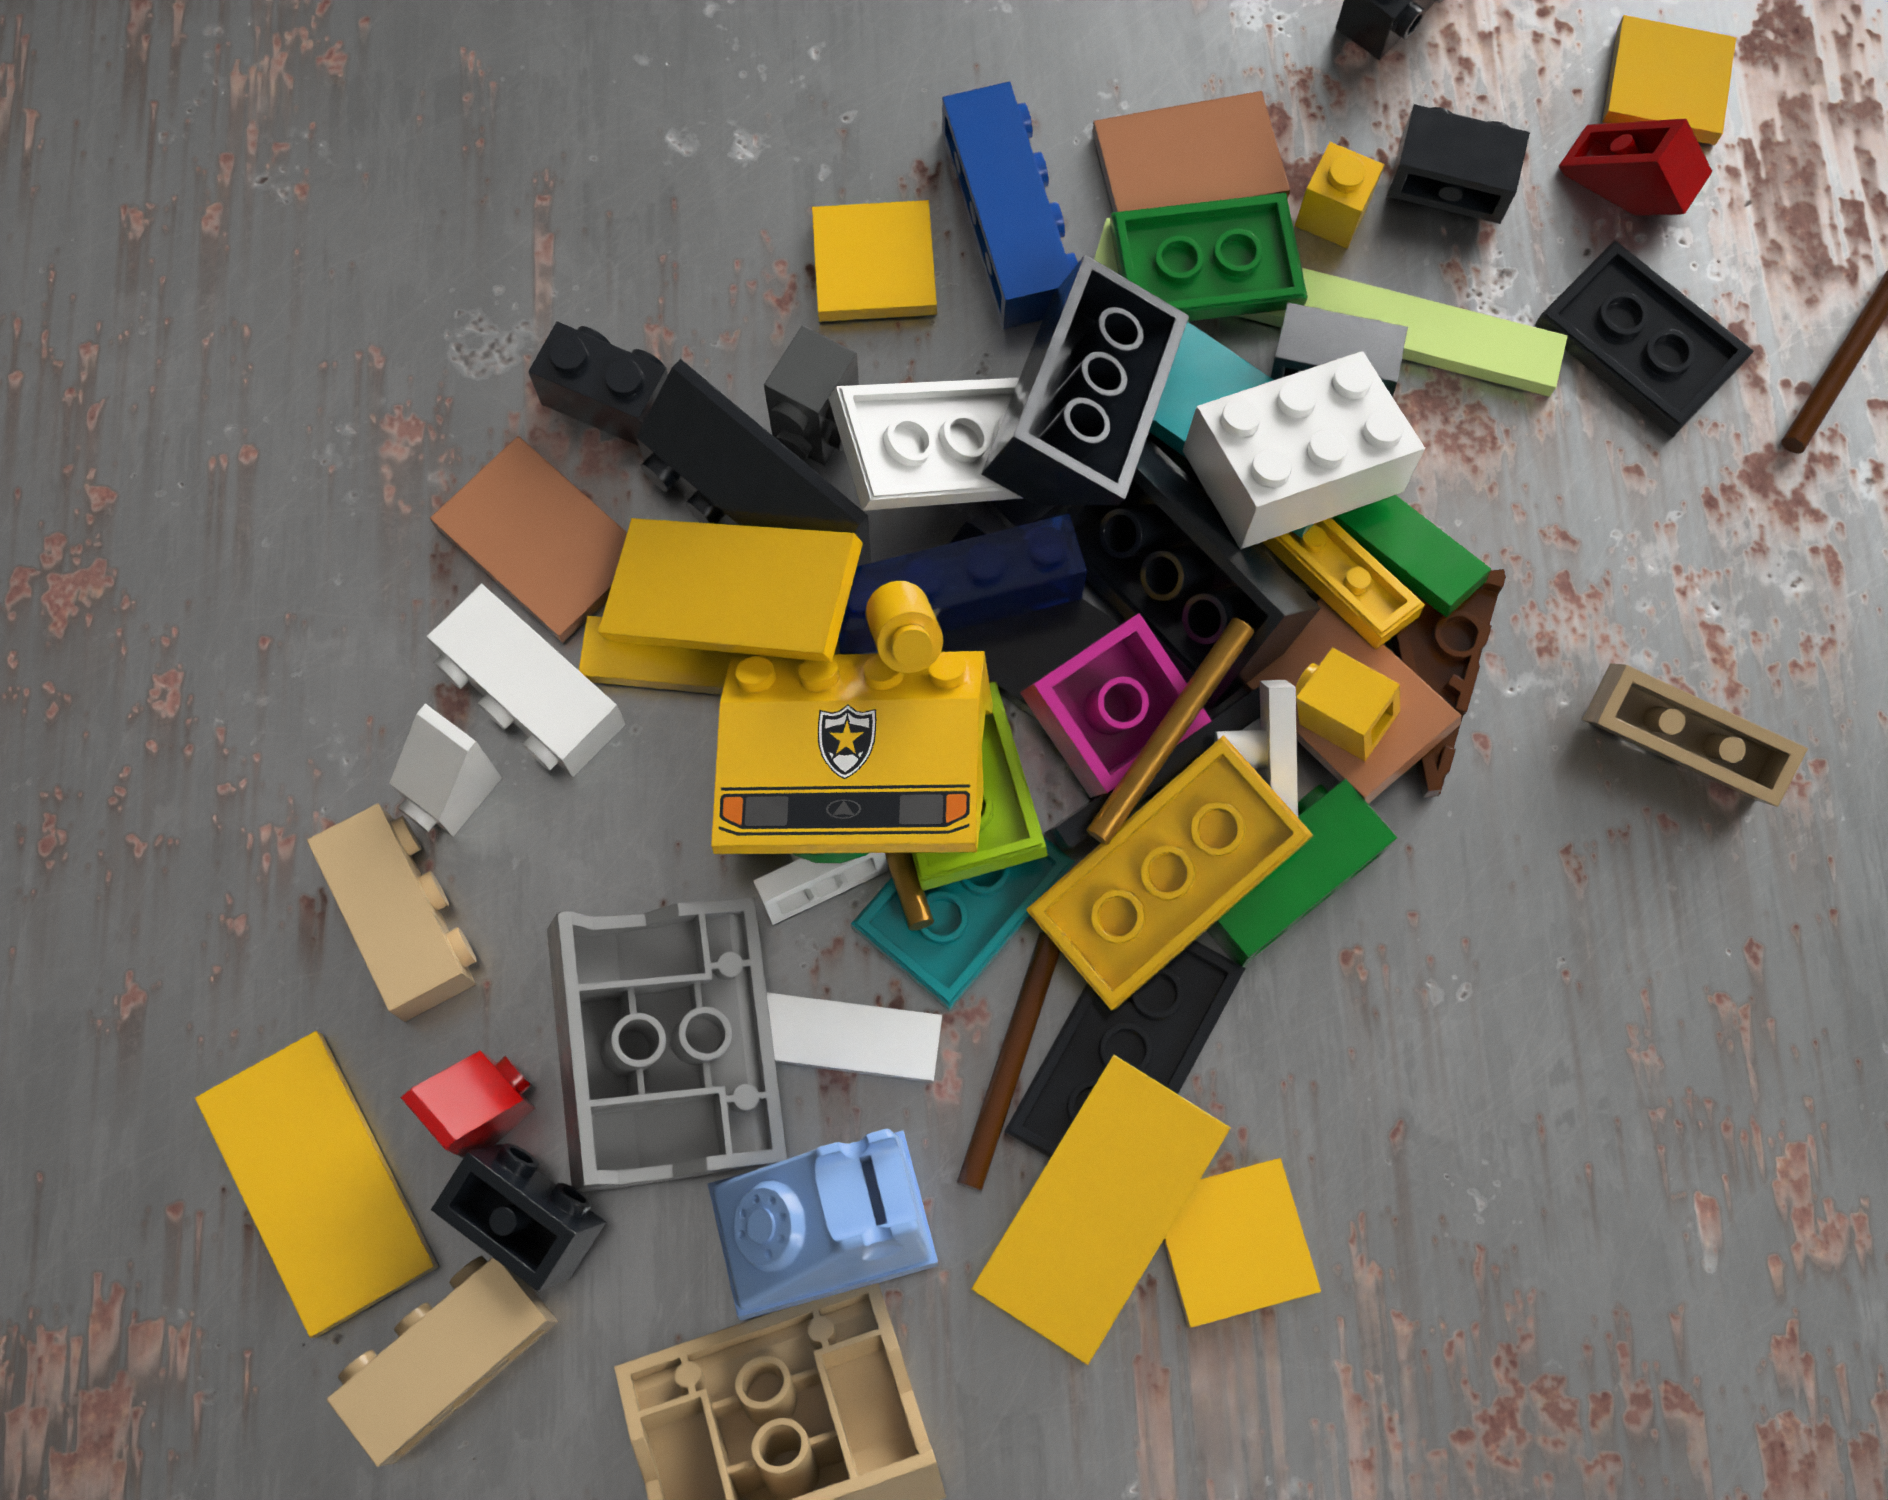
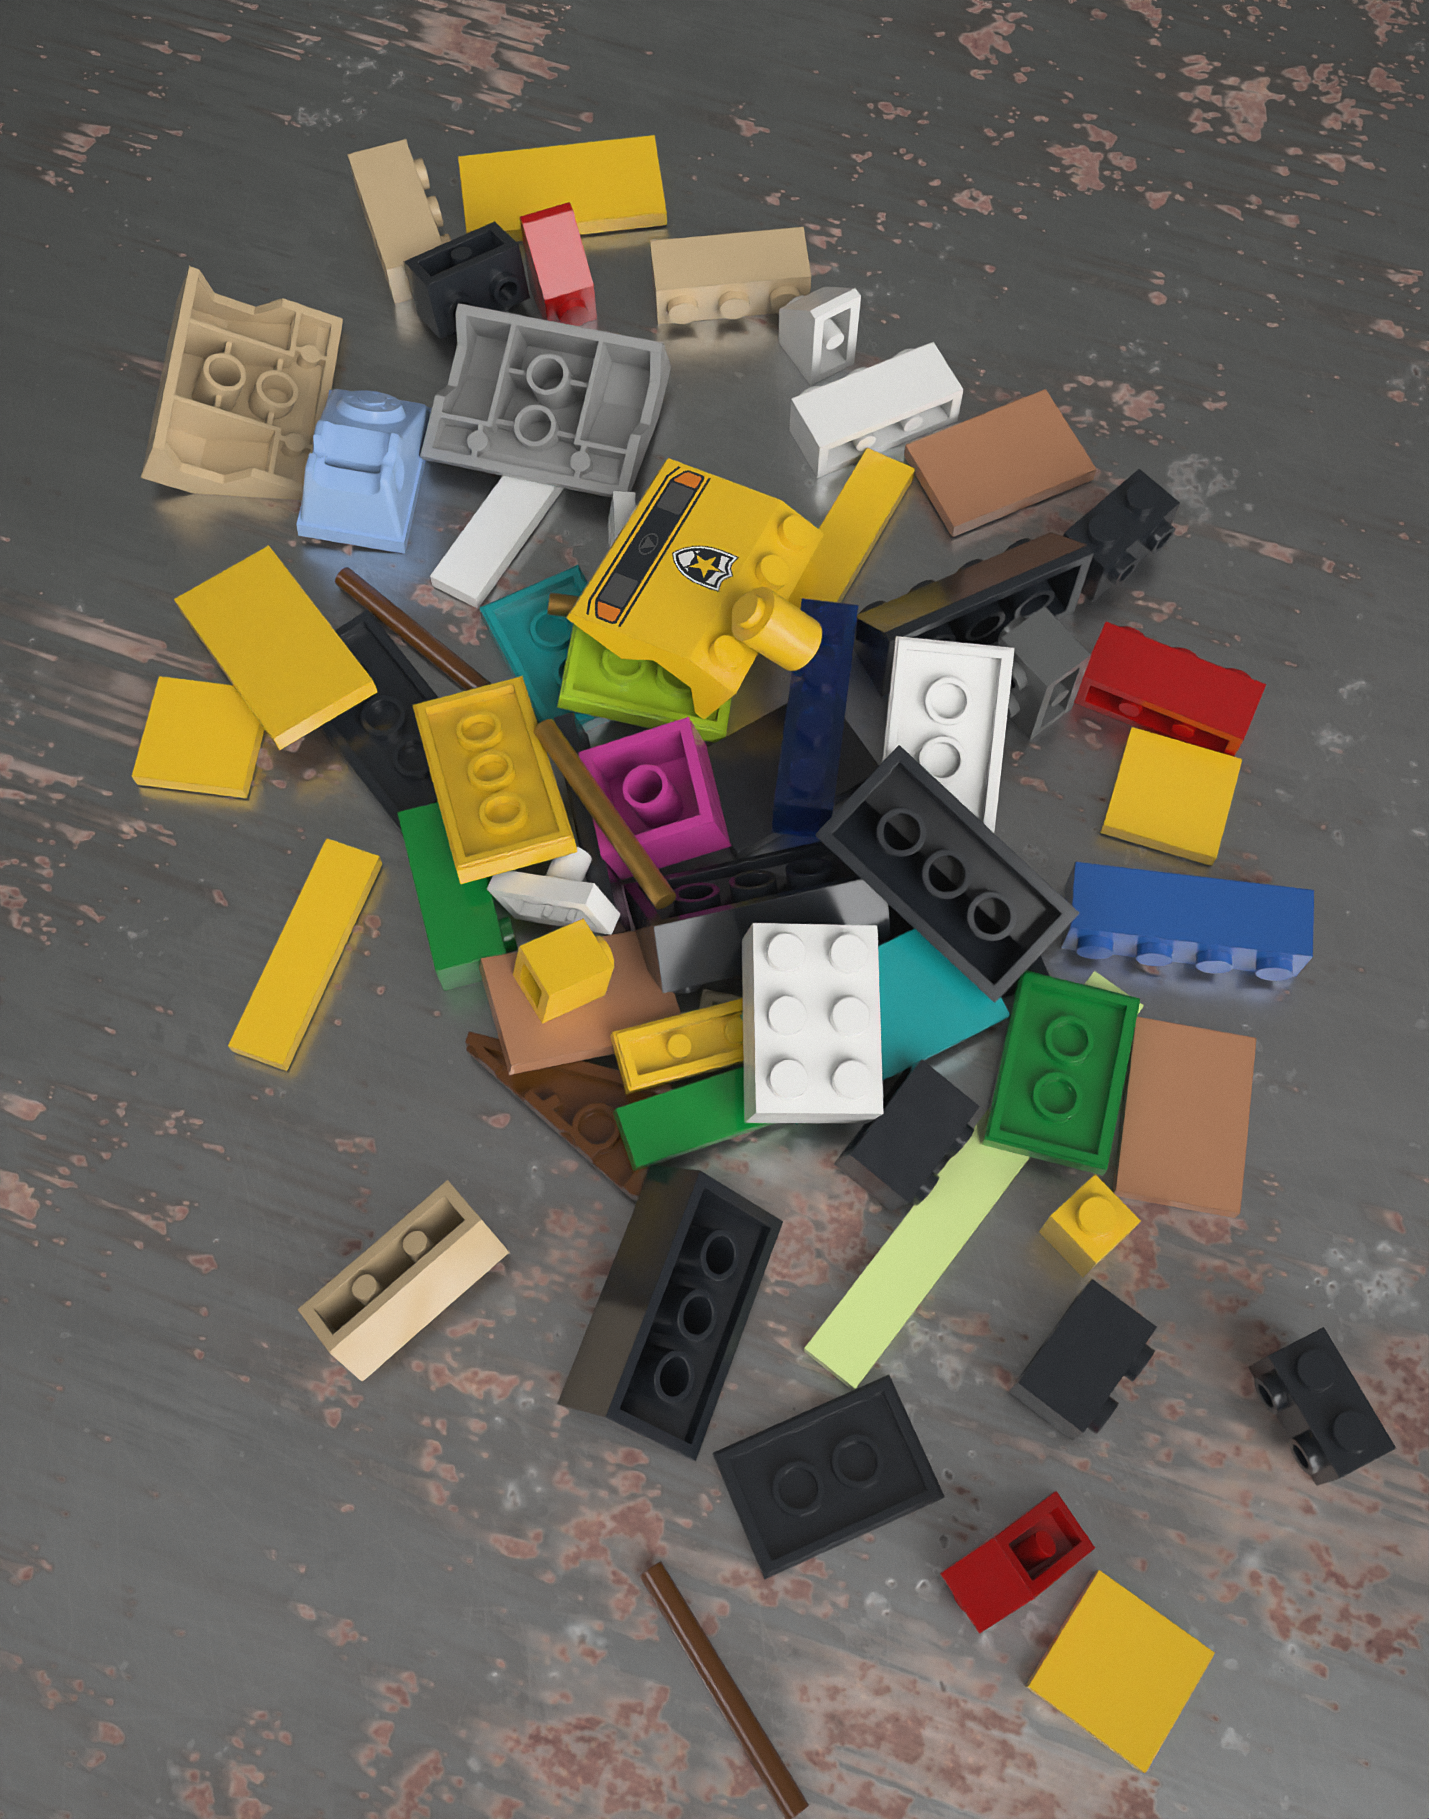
camera: 115 degrees right, 5 degrees down
yellow tile [598,518,863,662] -> none
none -> yellow tile [228,838,383,1071]
none -> black slope [557,1165,783,1461]
none -> red brick [1074,621,1267,757]

